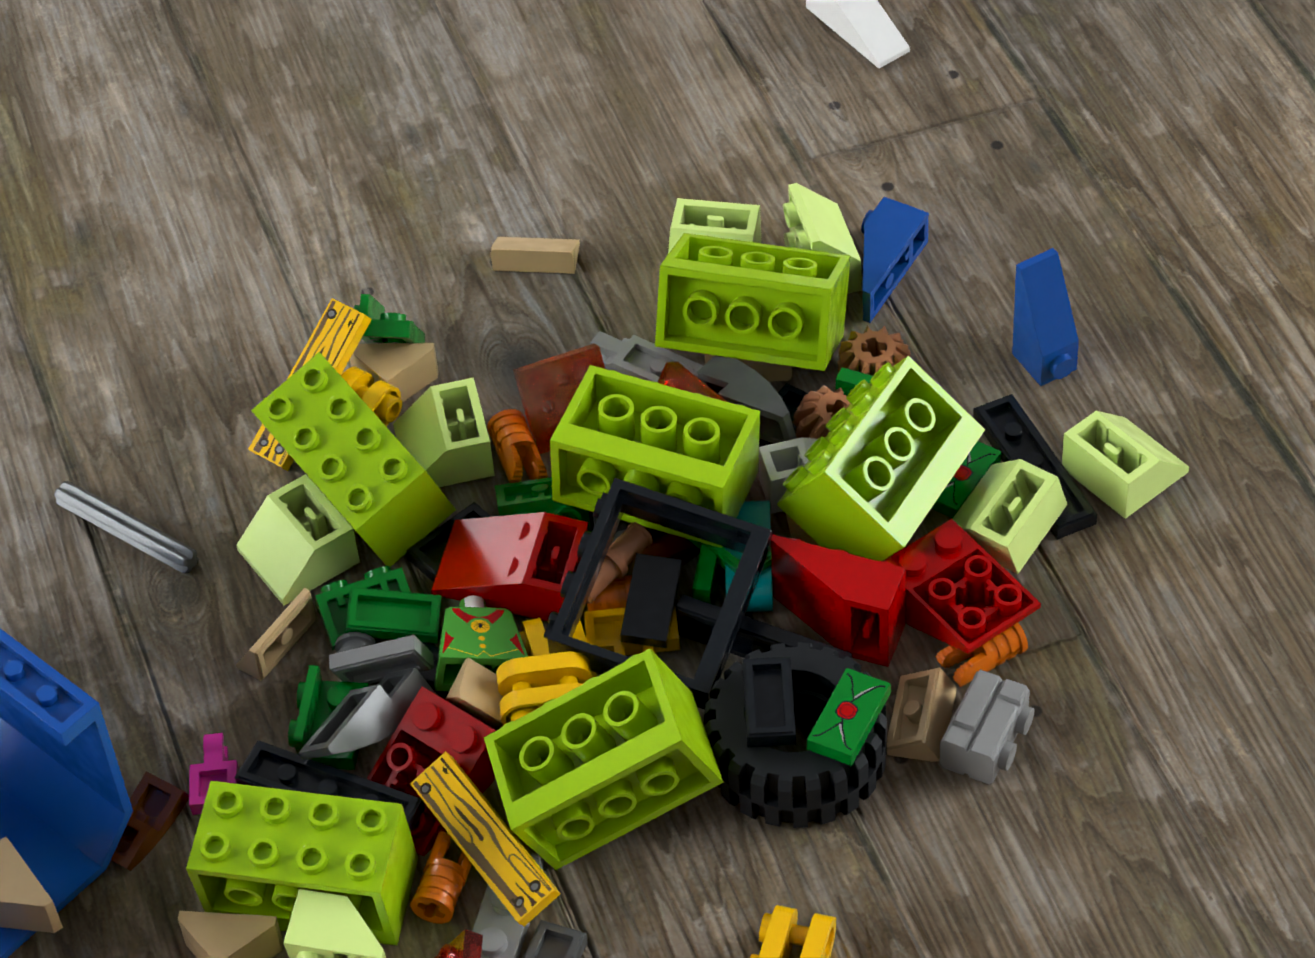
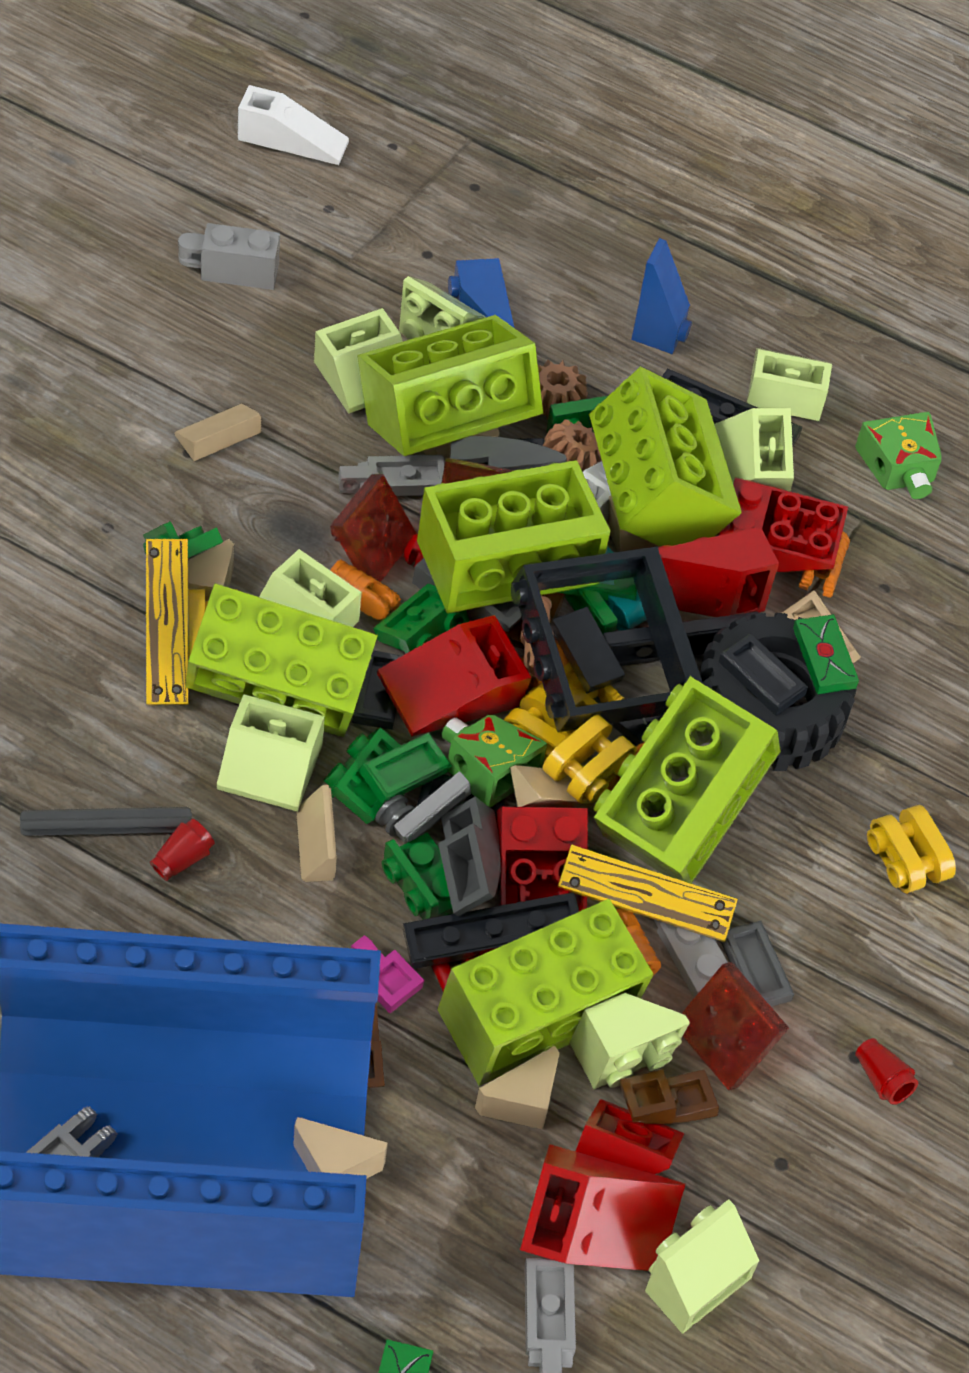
camera: 50 degrees left, 5 degrees up
light grey brick [940,670,1034,785] -> none
none -> red cone [150,818,215,881]
none -> light grey brick [178,223,280,290]
none -> bright green torso [855,412,941,499]

